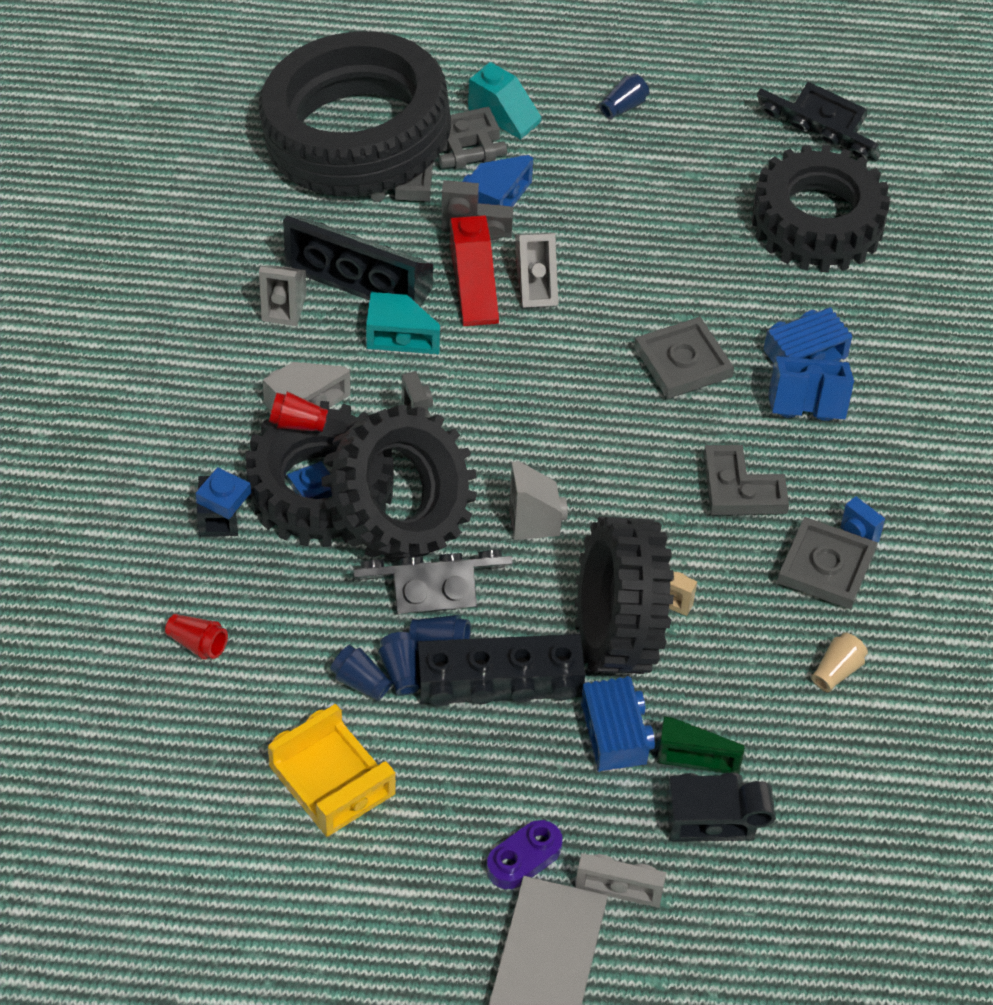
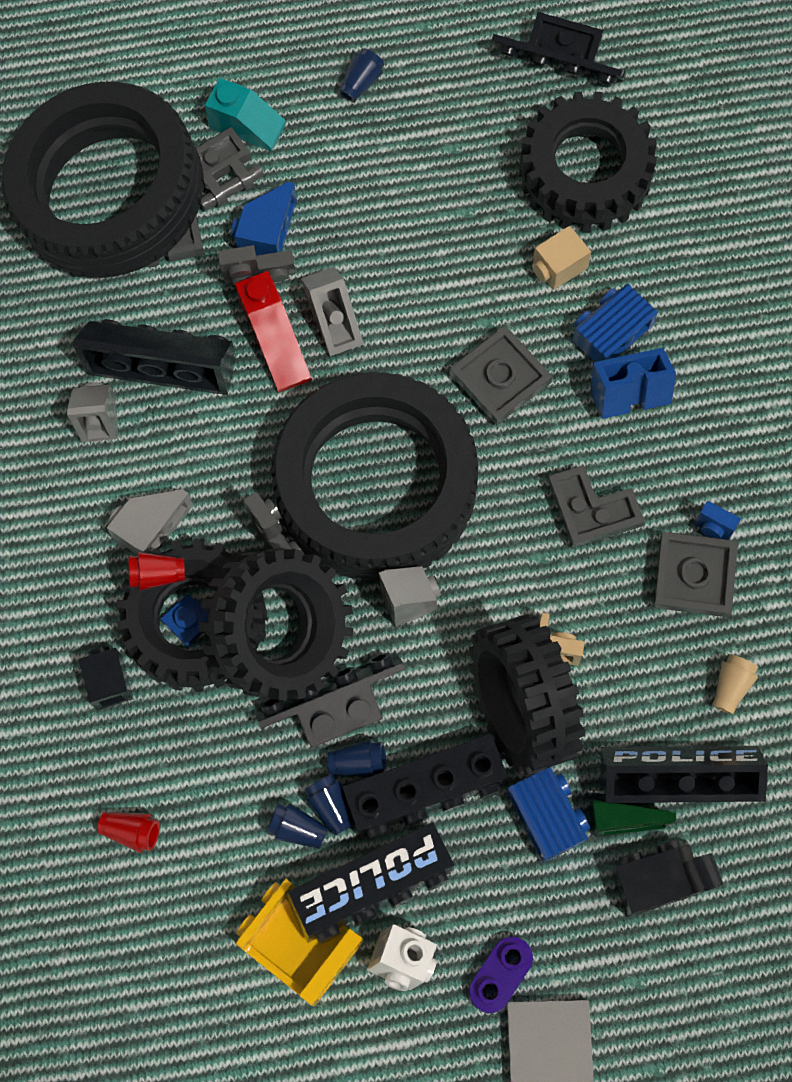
camera: 10 degrees left, 20 degrees up
blue plate [195,467,251,519] -> none
teal slope [366,292,441,355] -> none
light grey plate [575,853,666,908] -> none
none -> black tyre [271,371,478,581]
none -> black brick [287,822,455,944]
none -> white brick [367,924,437,991]
none -> tan brick [532,226,591,290]
none -> black brick [600,746,768,803]

